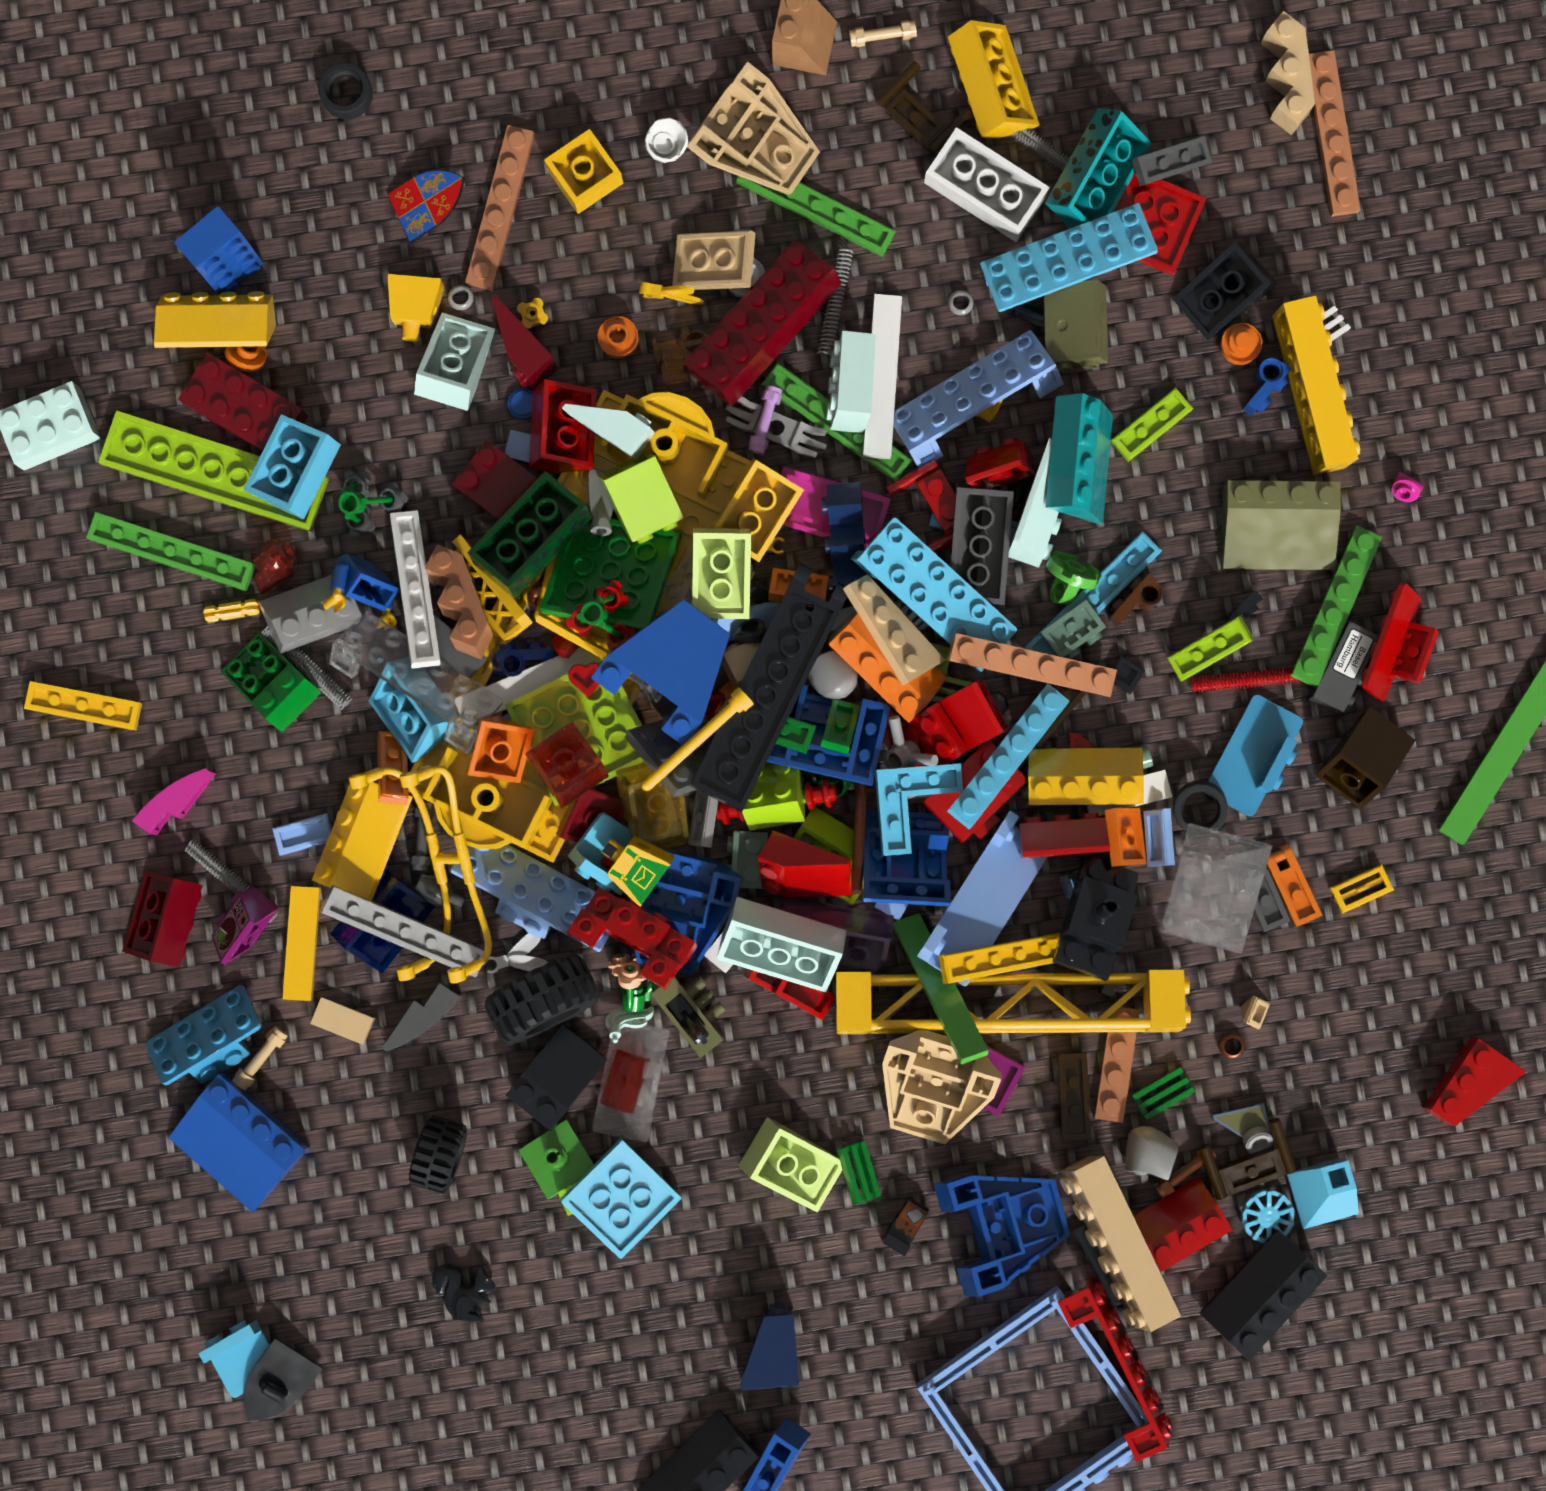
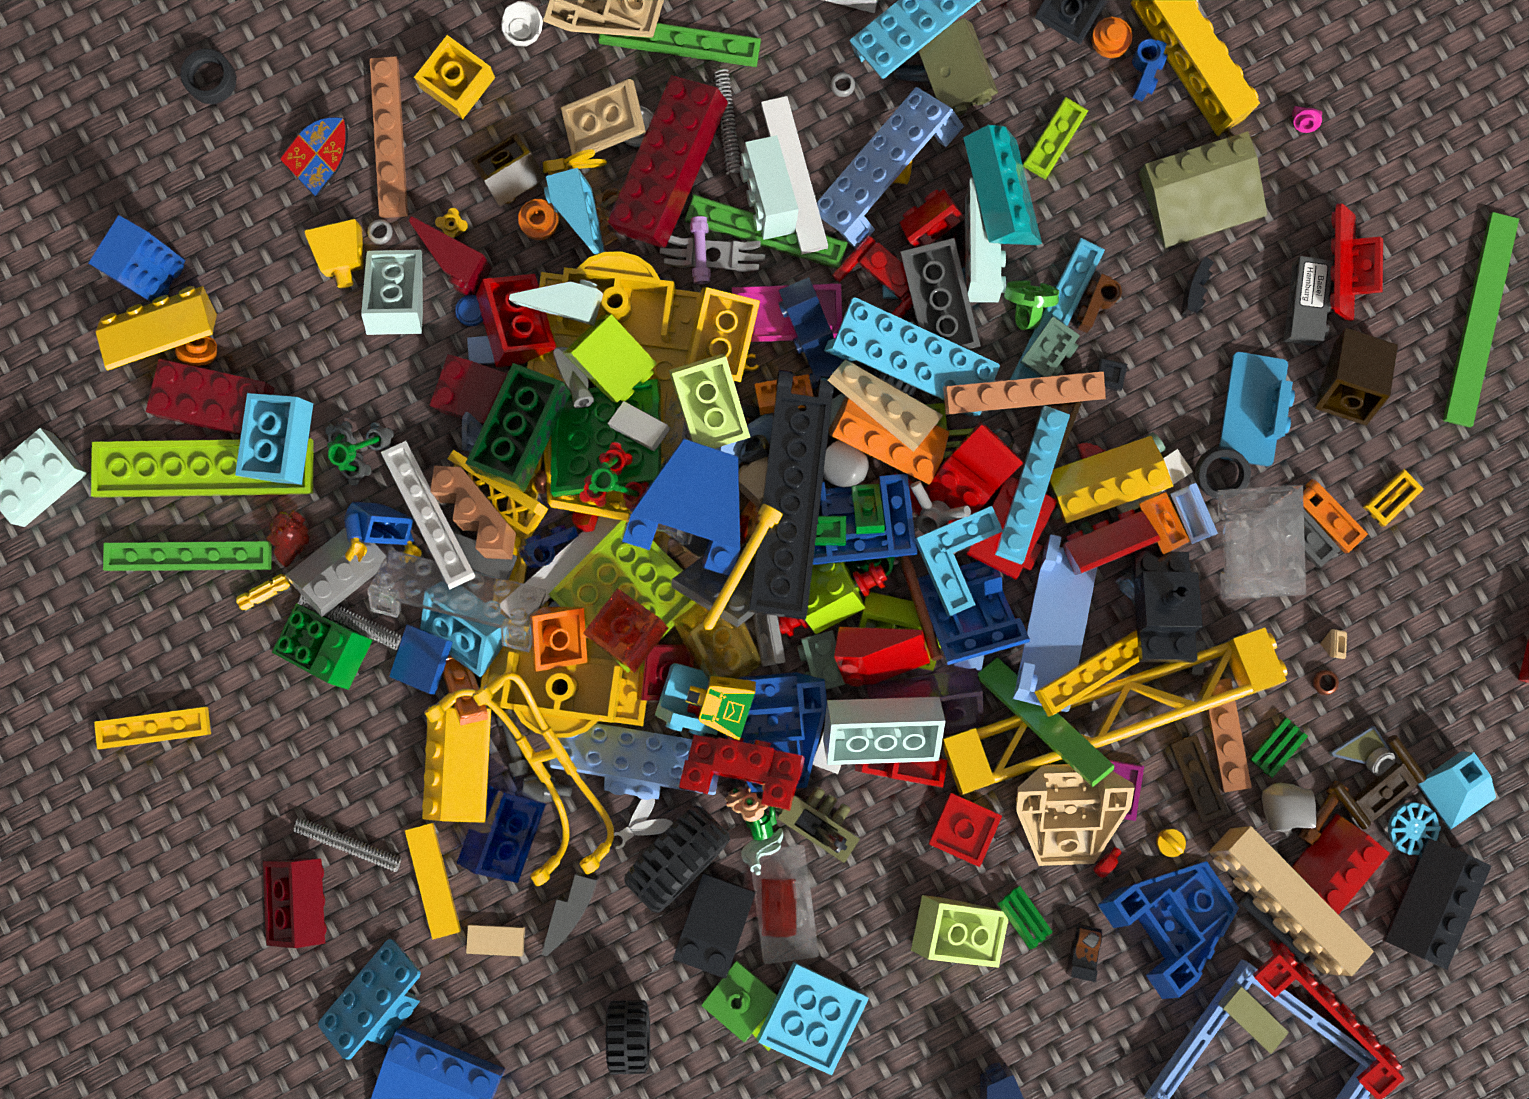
camera: 20 degrees left, 0 degrees up
dark pink slope [132,768,216,835] -> none
magenta slope [212,887,279,965] -> none
tan bar [232,1026,288,1090] -> none
light blue tile [272,813,332,856] -> none
light grey plate [320,884,484,978] -> none
red tile [568,663,600,698] -> none
lime tile [1167,615,1255,682] -> none
red axle [1190,667,1304,694] -> none
bright green plate [1290,526,1382,688] -> none
none -> blue tile [389,625,453,695]
none -> sand blue tile [462,412,483,452]
none -> dark brown slope [471,133,546,206]
none -> medium azure slope [544,168,605,255]
none -> white tile [608,401,670,451]
none -> red plate [928,793,1002,867]
none -> red piece [1094,847,1121,878]
none -> yellow tile [1156,828,1186,857]
none -> tile [1218,983,1289,1054]

